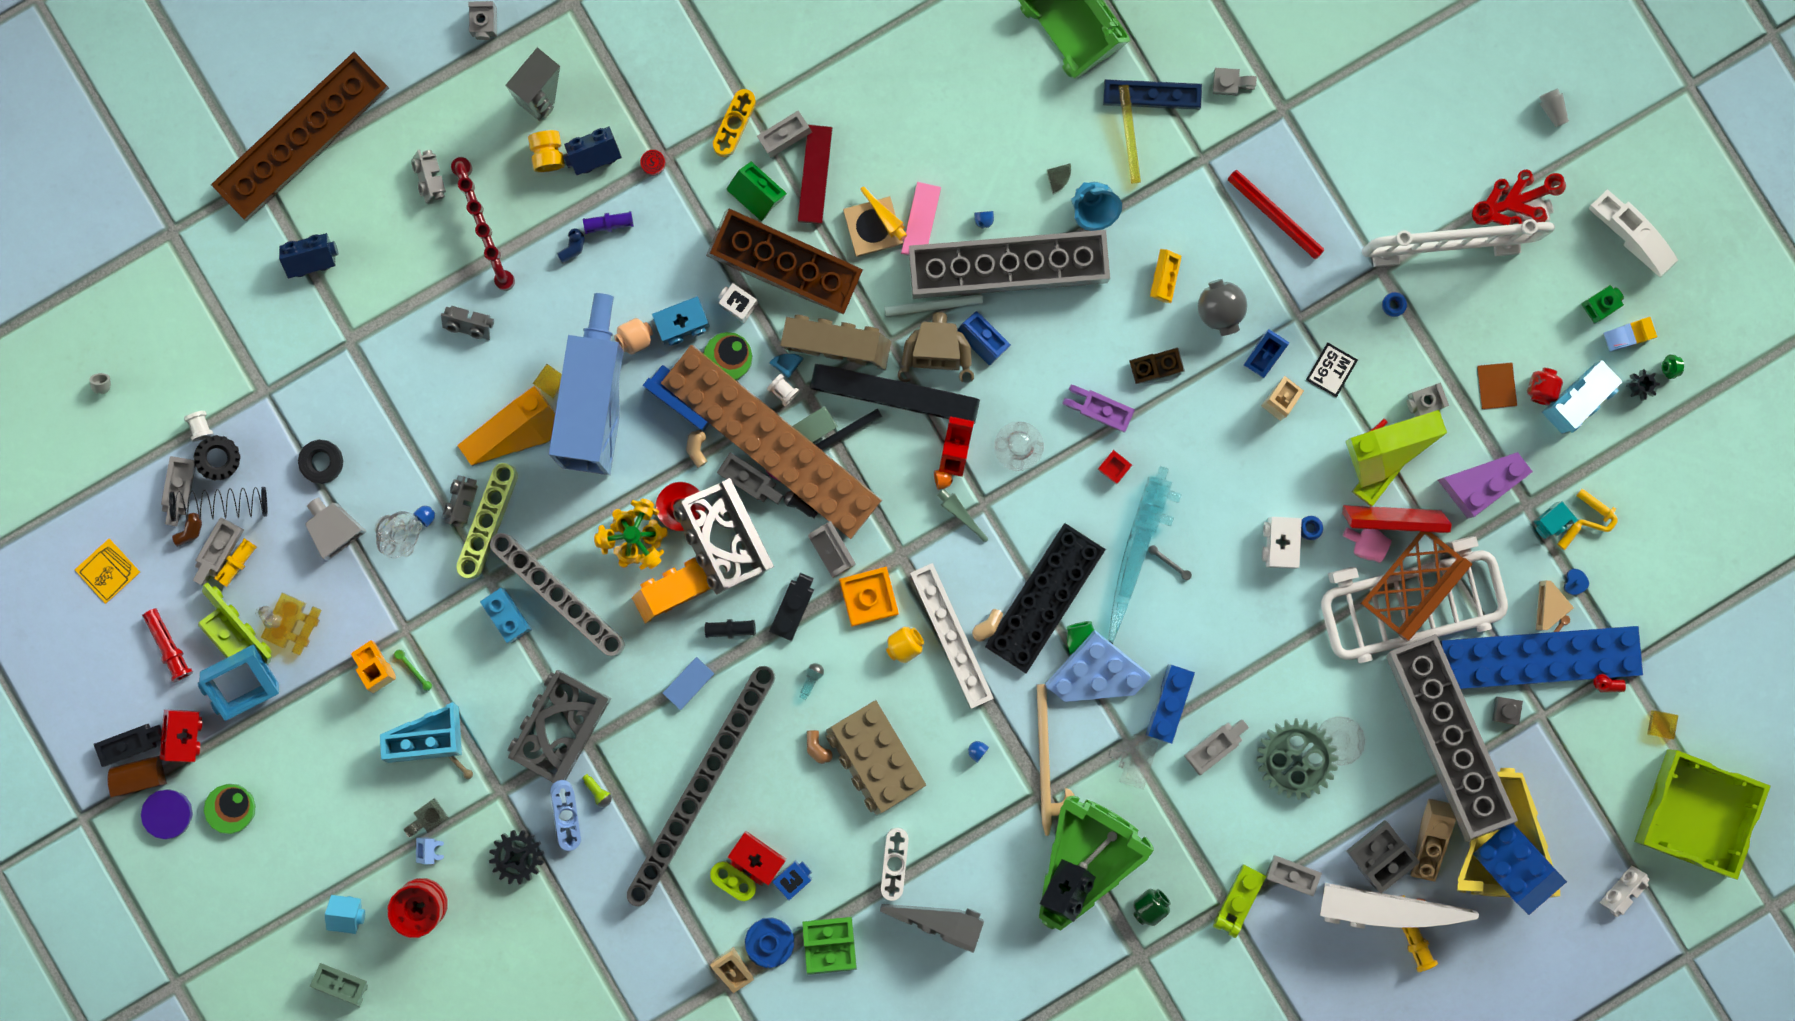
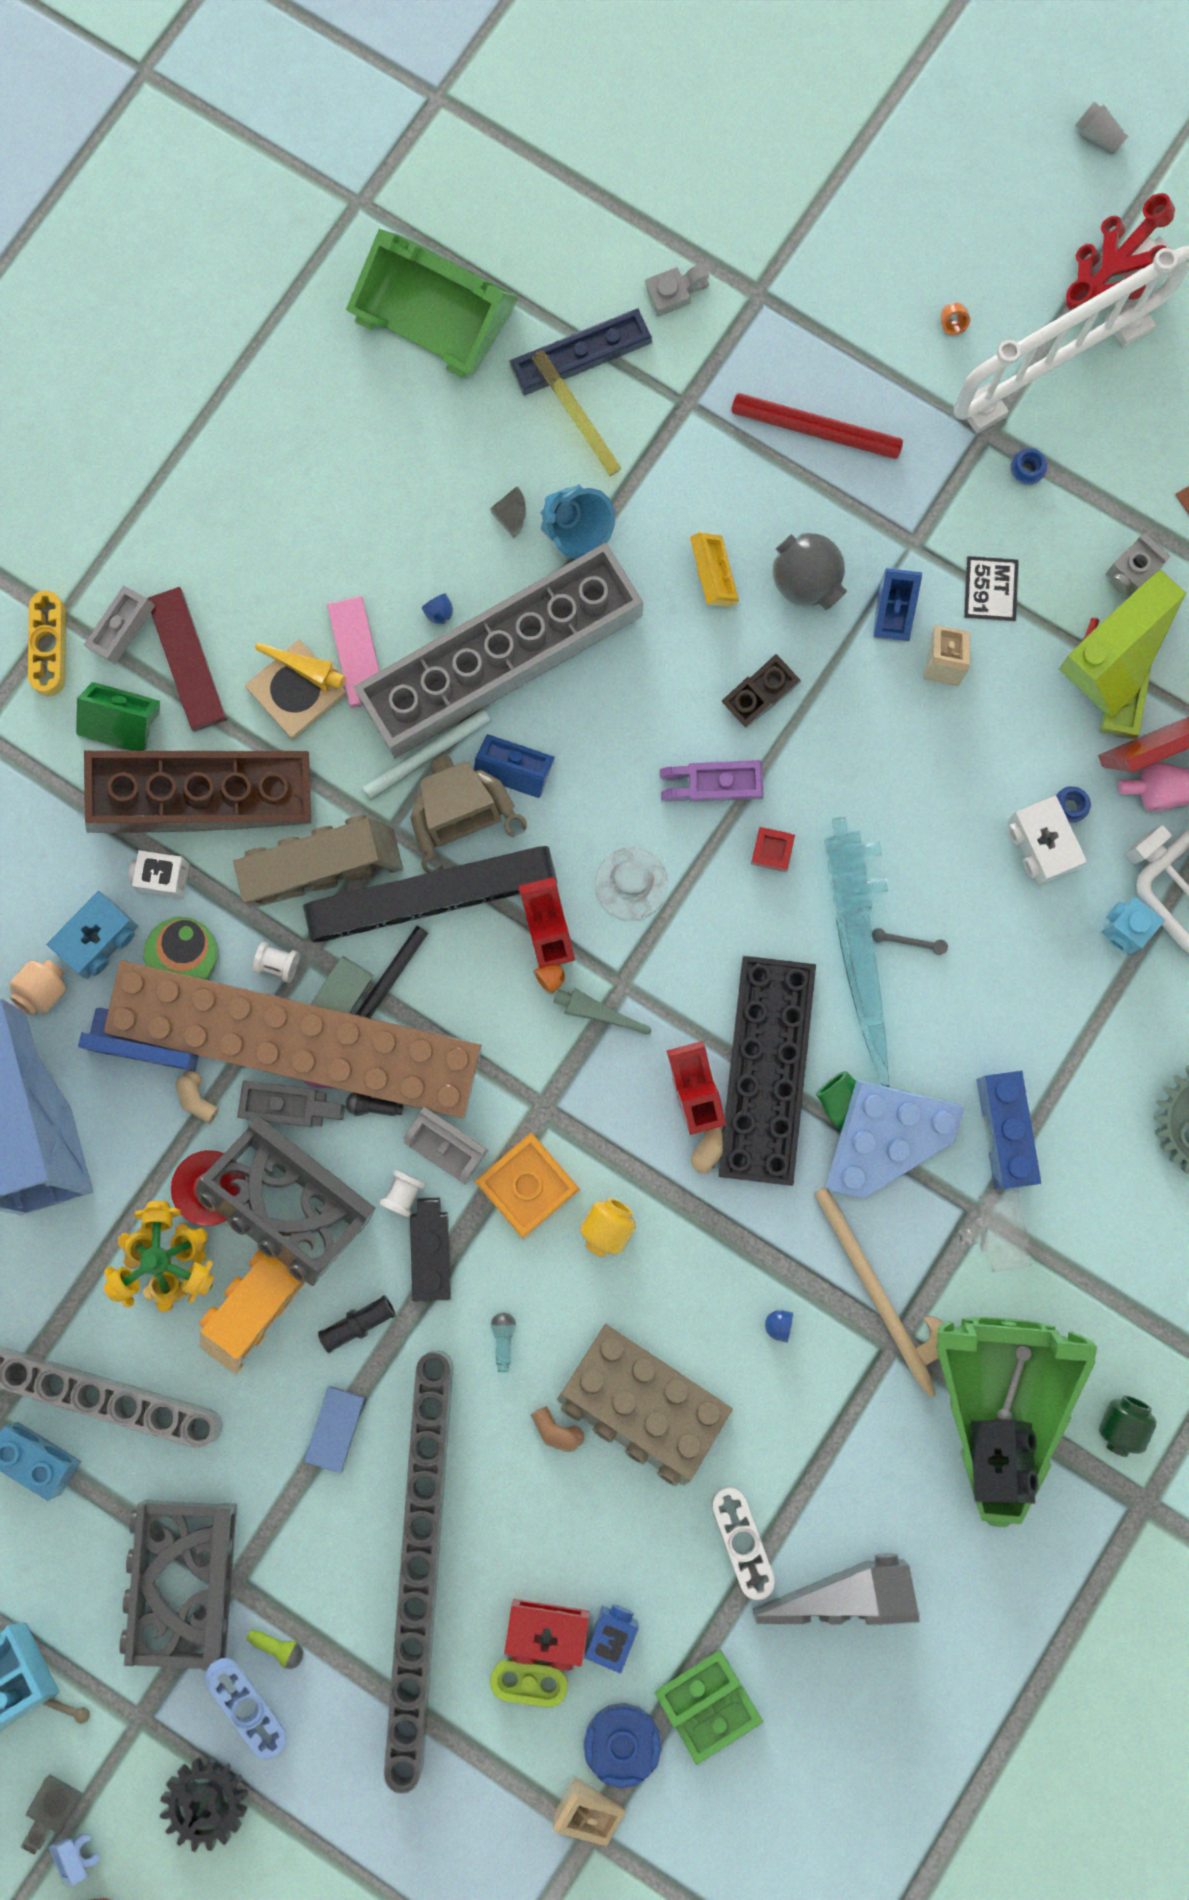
camera: 20 degrees left, 5 degrees down
dark azure tile [769,354,804,378] -> none
white plate [910,563,994,709] -> none
light grey hinge [1184,719,1249,775] -> none
none -> white bush [379,1170,425,1218]
none -> red brick [666,1041,726,1135]
none -> orange hinge [940,302,970,335]
none -> medium azure brick [1101,897,1165,955]

